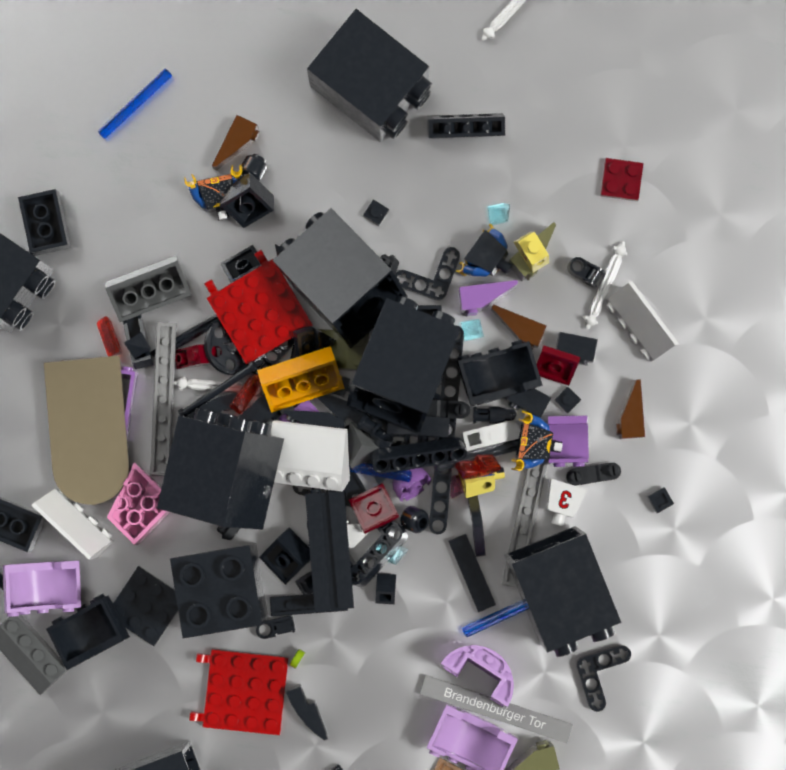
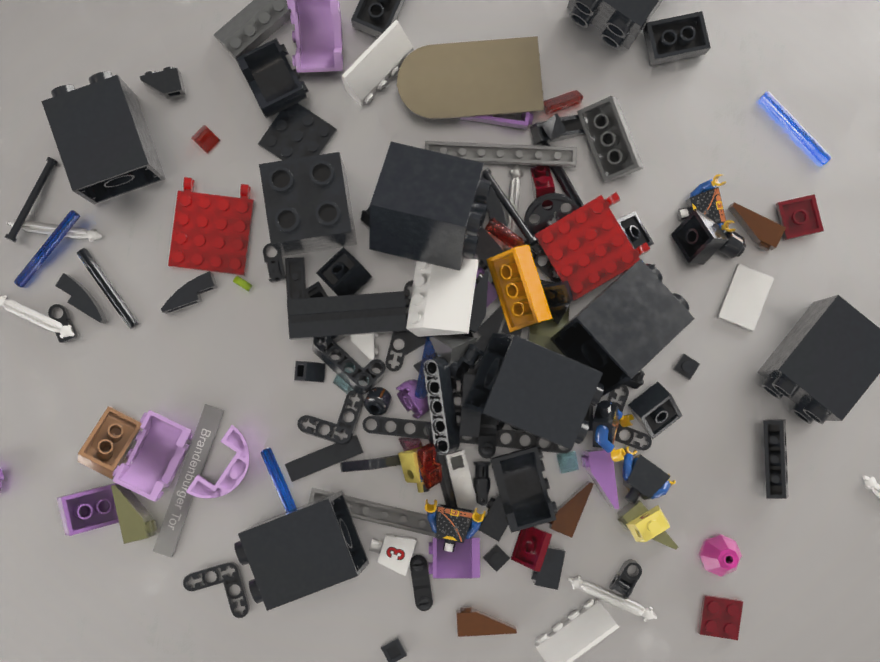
camera: 85 degrees right, 0 degrees up
bright pink wedge [107,462,170,545] -> none
tile [348,483,399,534] -> none
clear light blue slope [488,203,510,225] -> none
none -> black slope [140,67,185,98]
none -> clear red slope [191,125,220,153]
none -> black beam [297,390,364,445]
none -> torso [593,400,634,462]
none -> black slope [628,382,682,439]
none -> dark pink cone [699,534,742,577]
none -> white tile [717,264,774,331]
none -> dark red plate [776,194,824,240]

